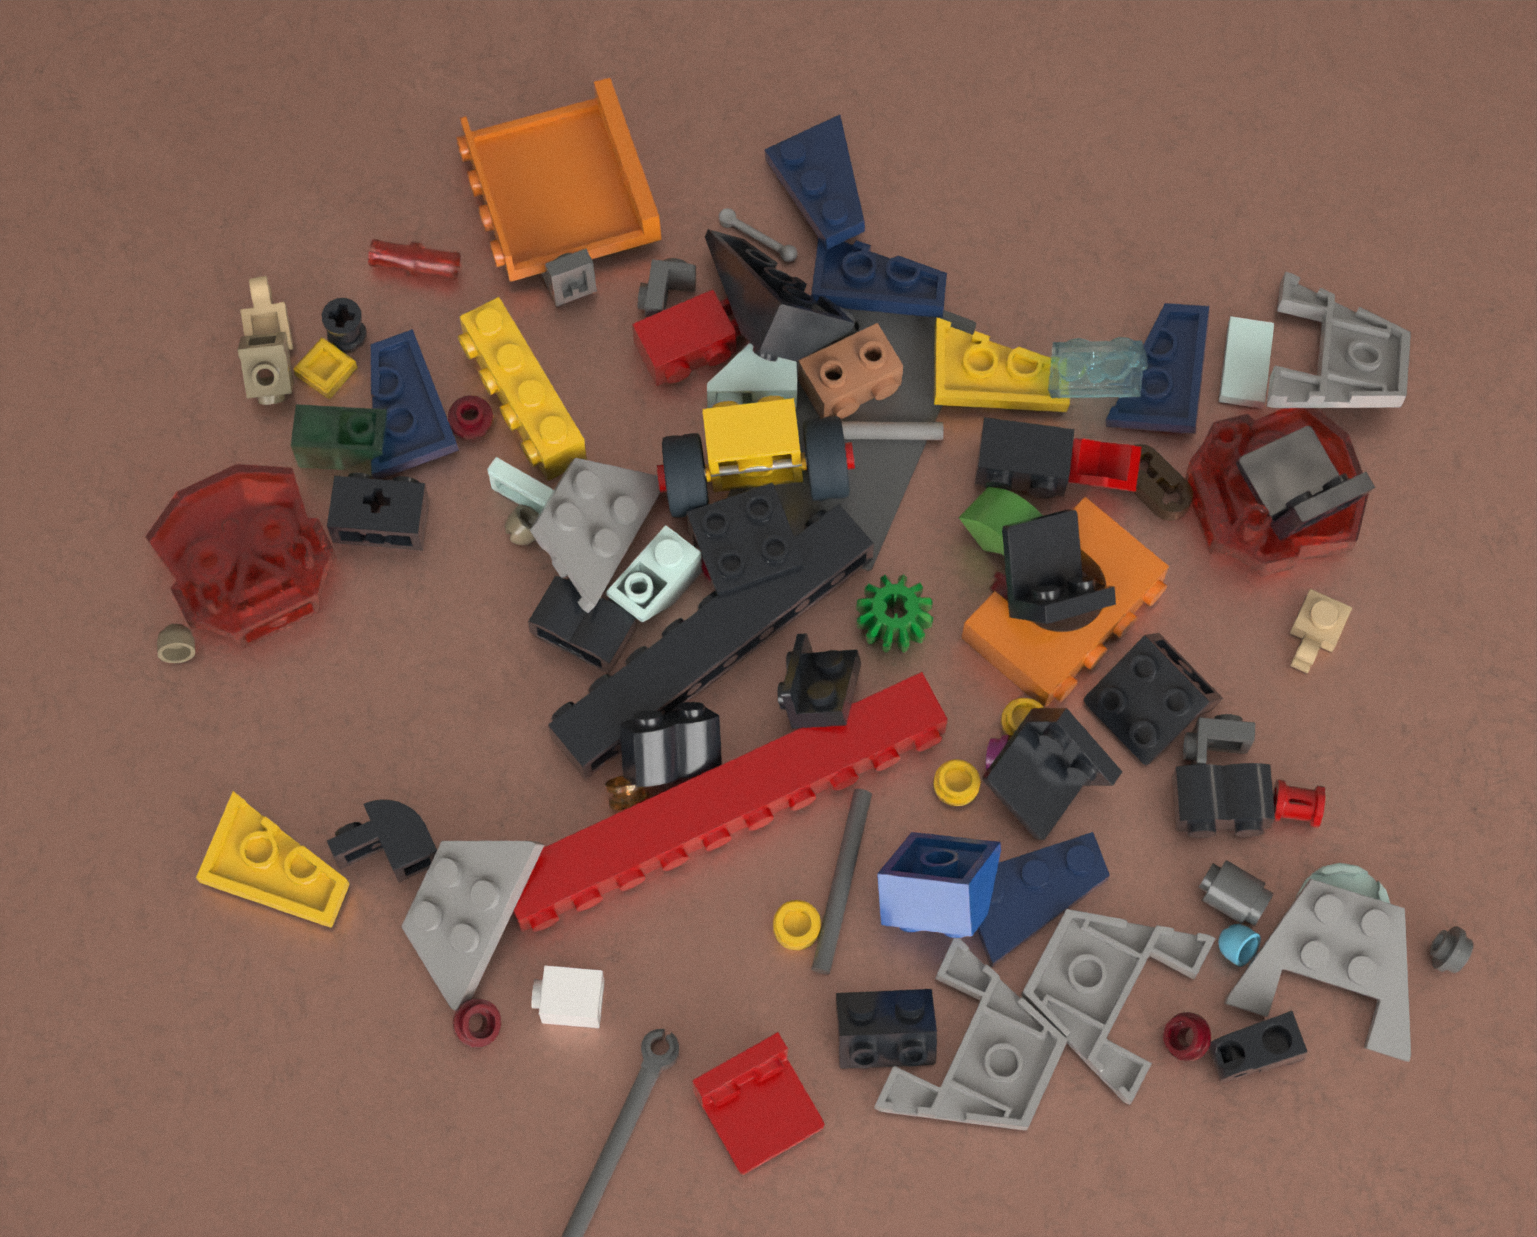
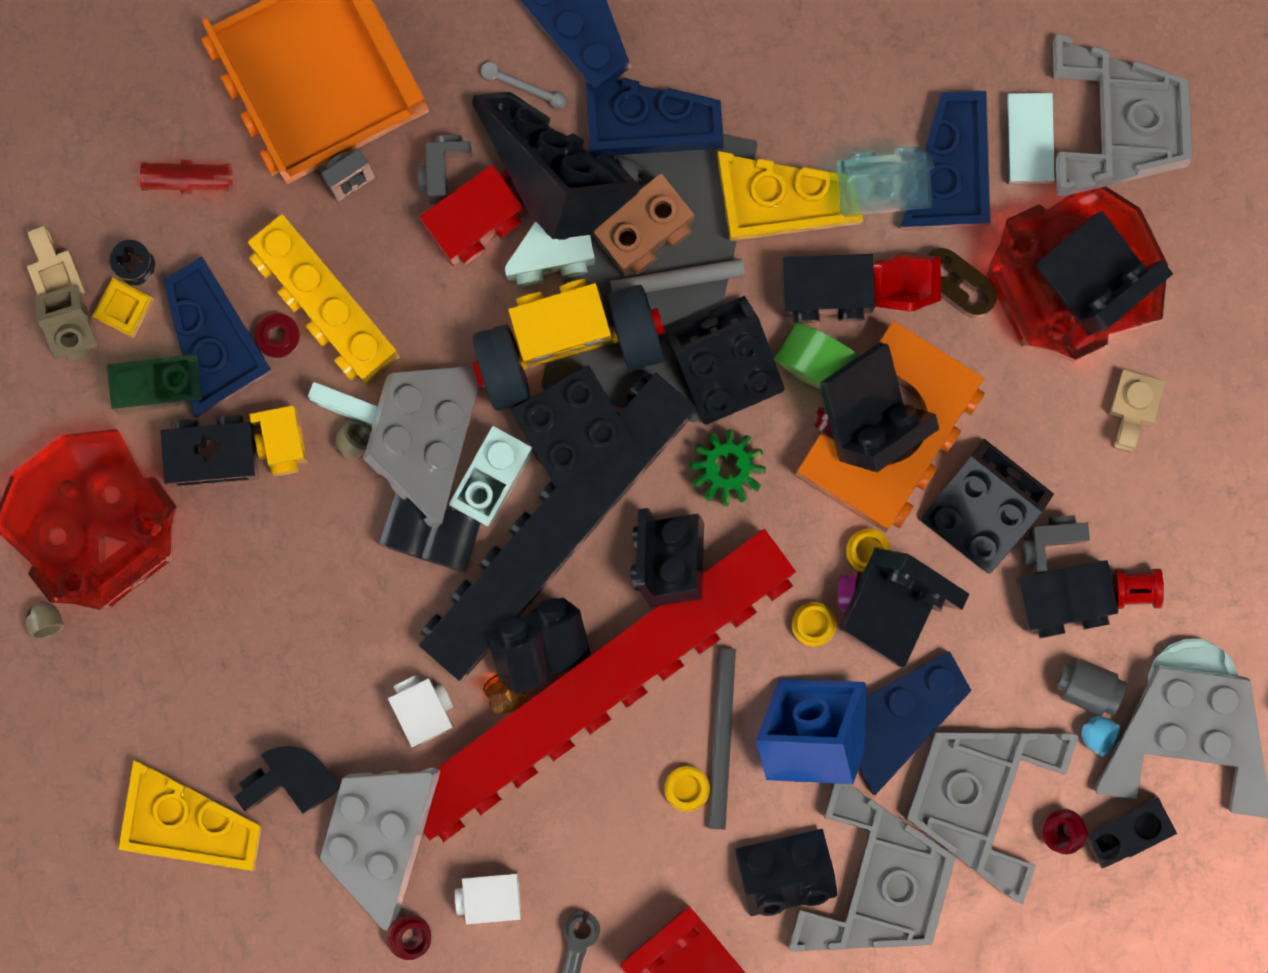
camera: 10 degrees left, 15 degrees up
none -> yellow brick [249,405,308,476]
none -> white brick [388,675,455,748]
none -> black bracket [664,295,785,425]

